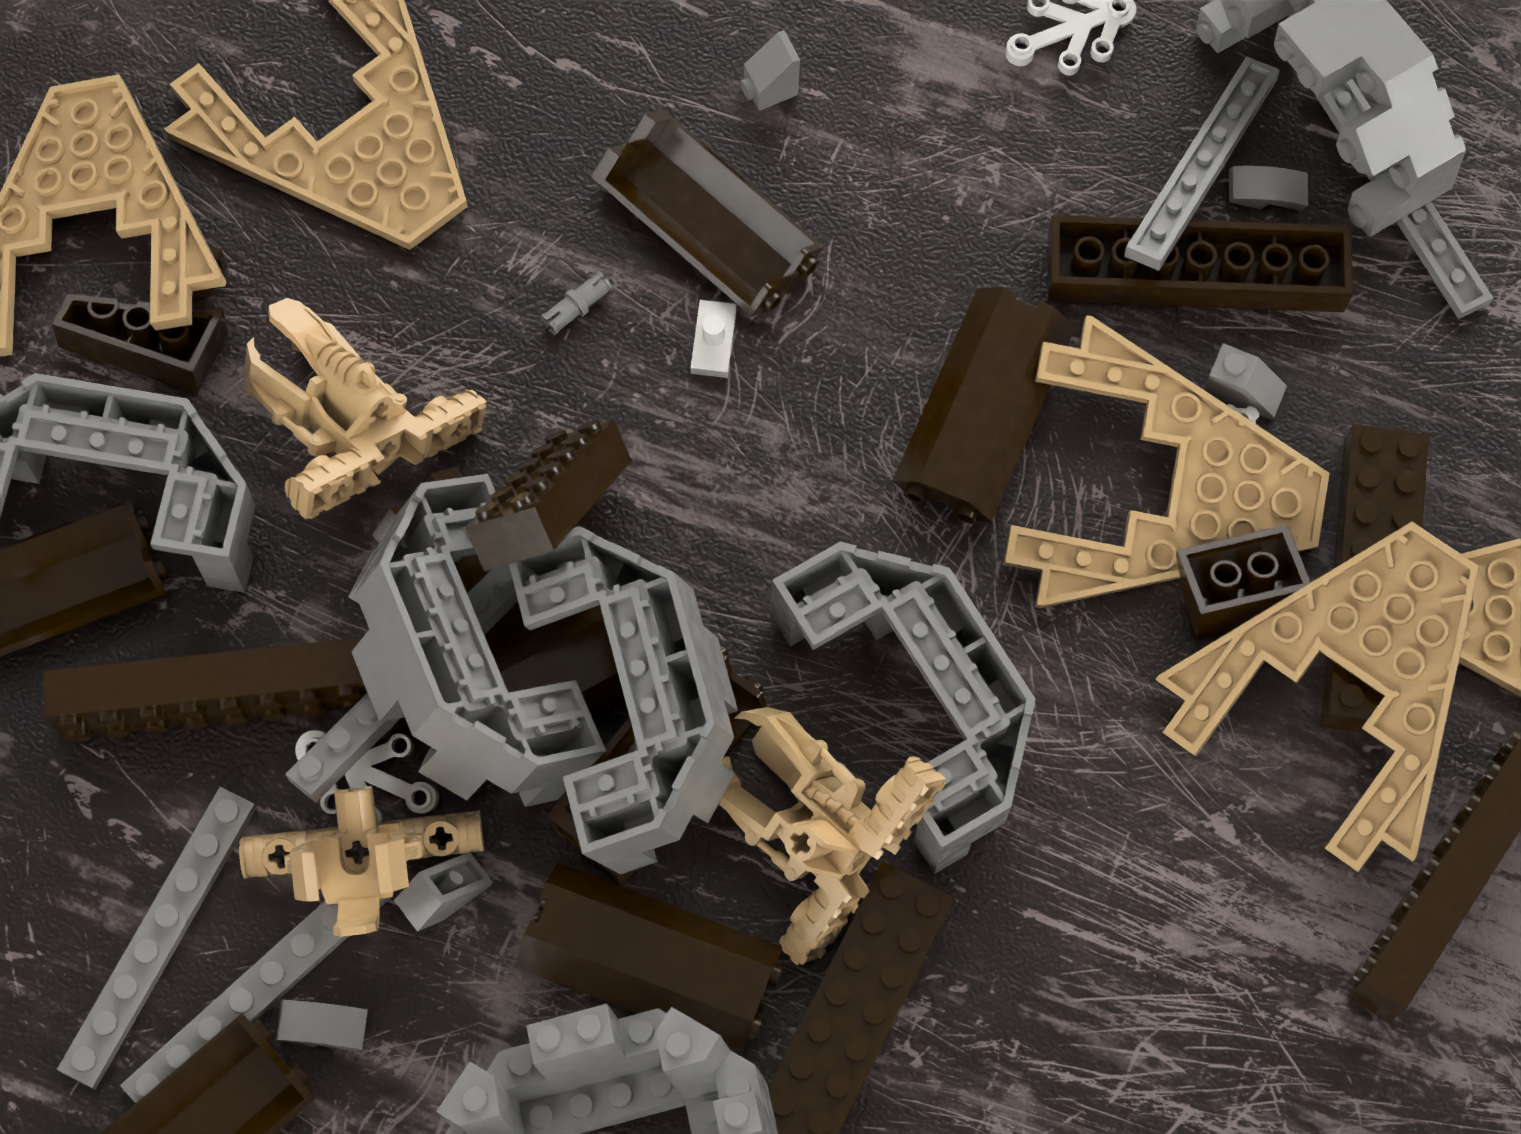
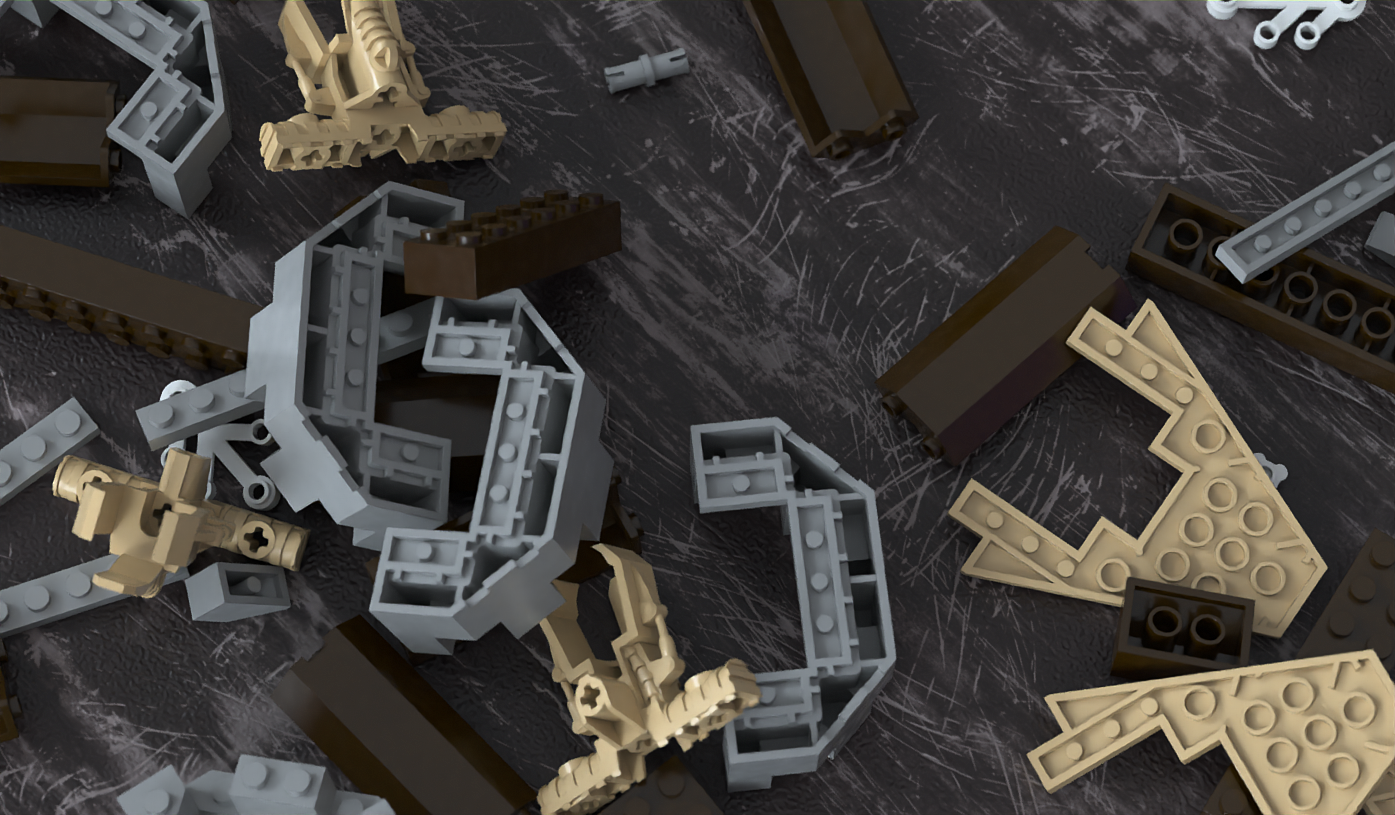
camera: 25 degrees right, 0 degrees up
light grey slope [275,1000,368,1052] -> none
white tile [690,300,737,378] -> none
light grey slope [1204,343,1287,420] -> none

